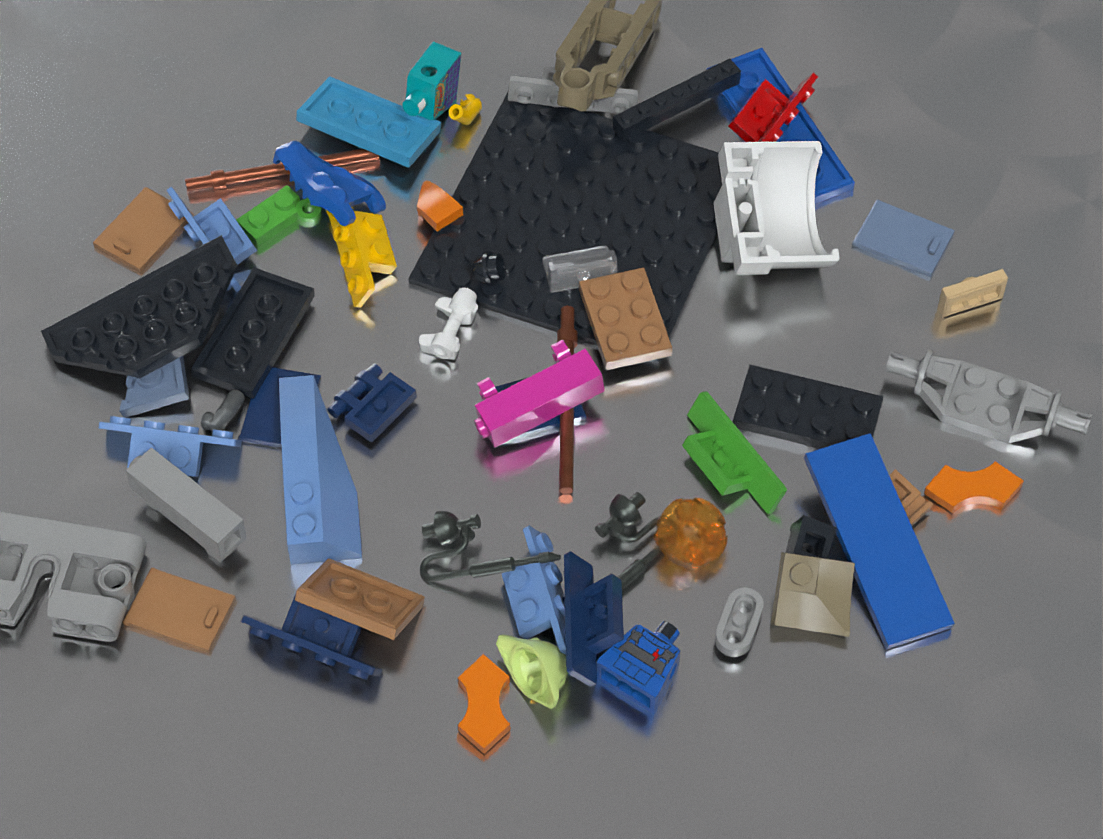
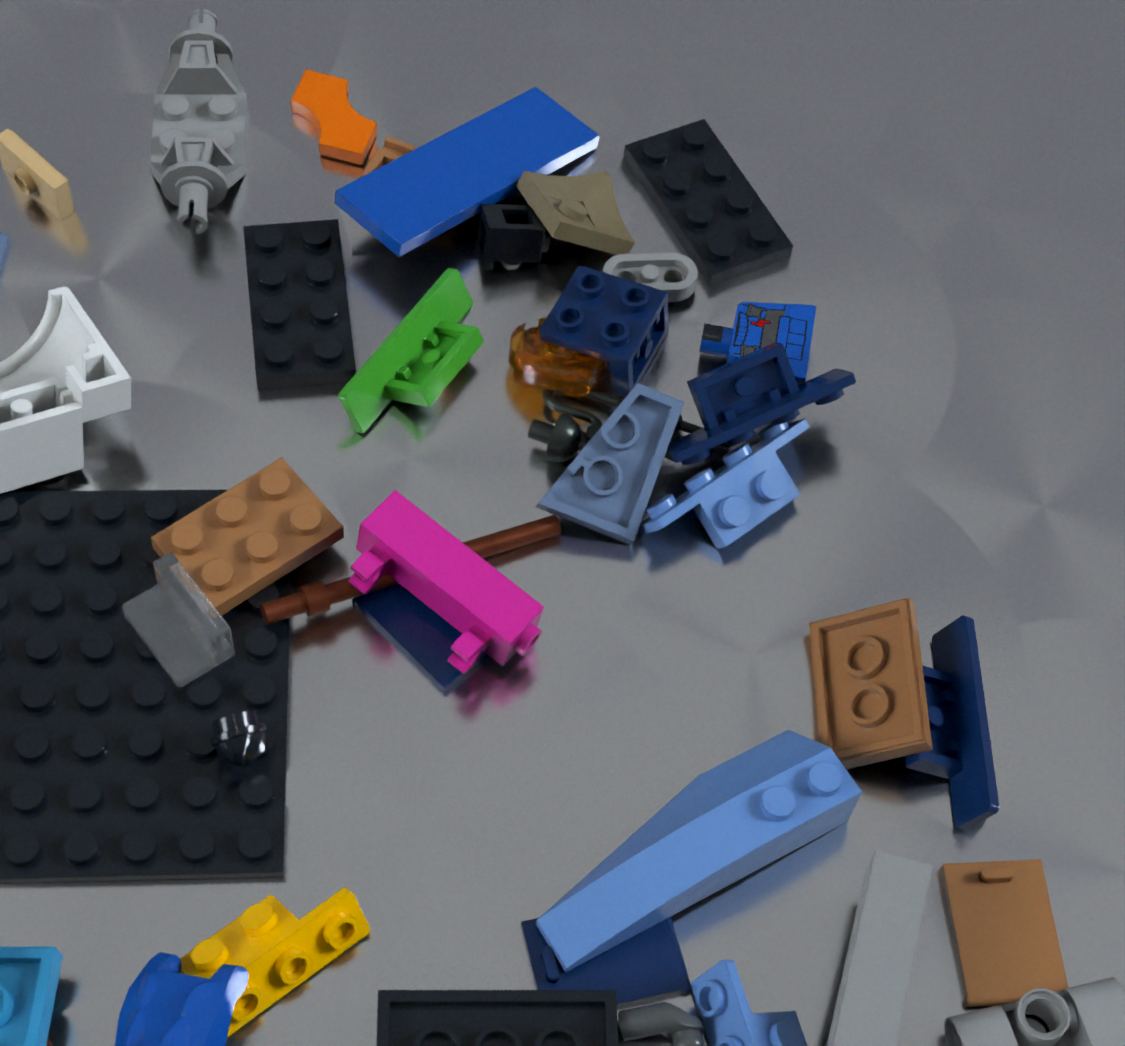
camera: 120 degrees left, 0 degrees up
dark blue plate [327,363,417,443] -> none
orange slope [417,180,463,231] -> none
white piece [419,288,478,360] -> none
pearl dark grey piece [420,511,561,582] -> none
orange tile [457,654,511,754] -> none
yellowish green hat [496,635,568,709] -> none
none -> sand blue wing [535,383,684,545]
none -> dark blue bracket [539,266,669,397]
none -> black plate [623,119,793,287]

